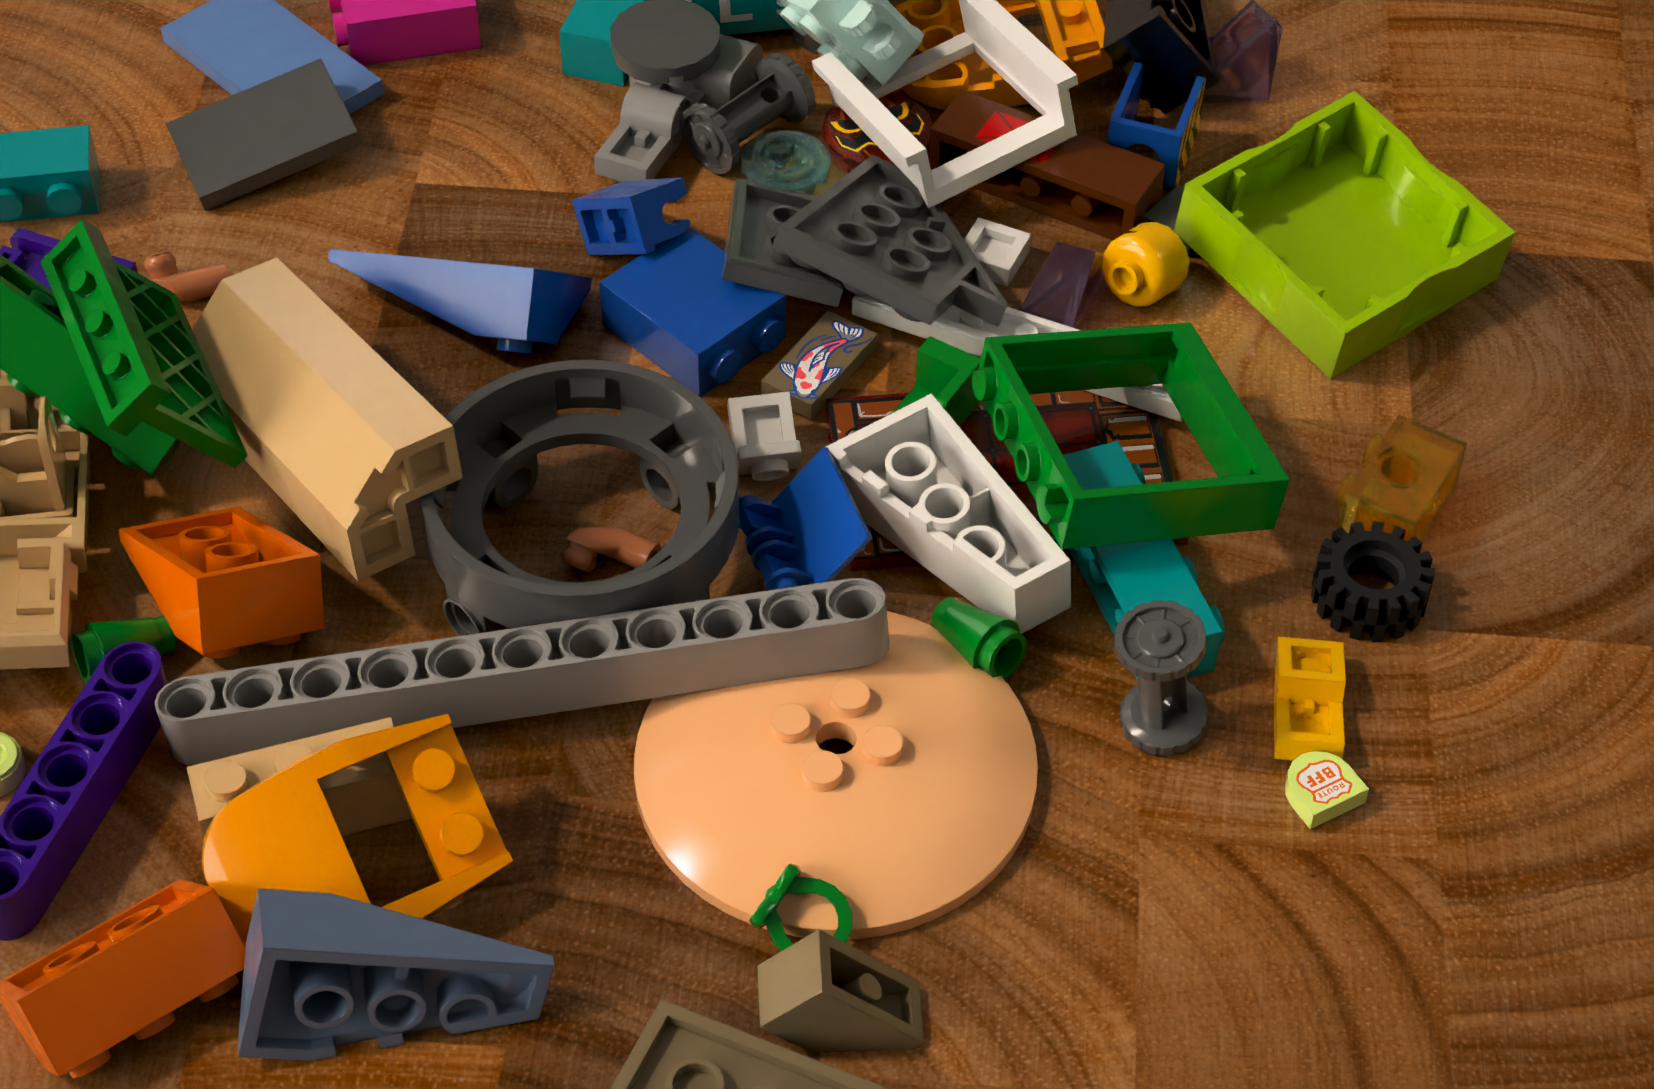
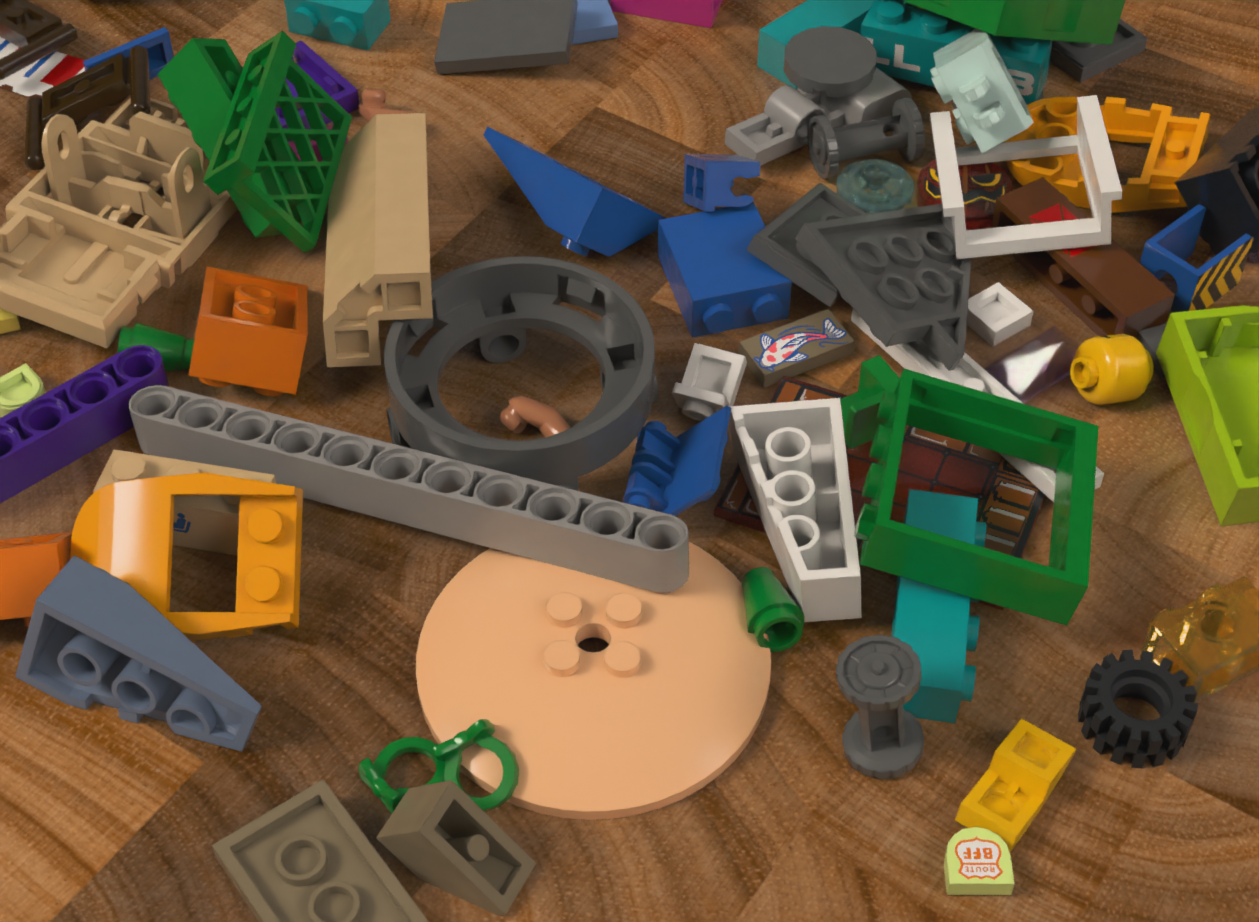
camera: 30 degrees right, 0 degrees up
none -> green piece [358,737,445,814]

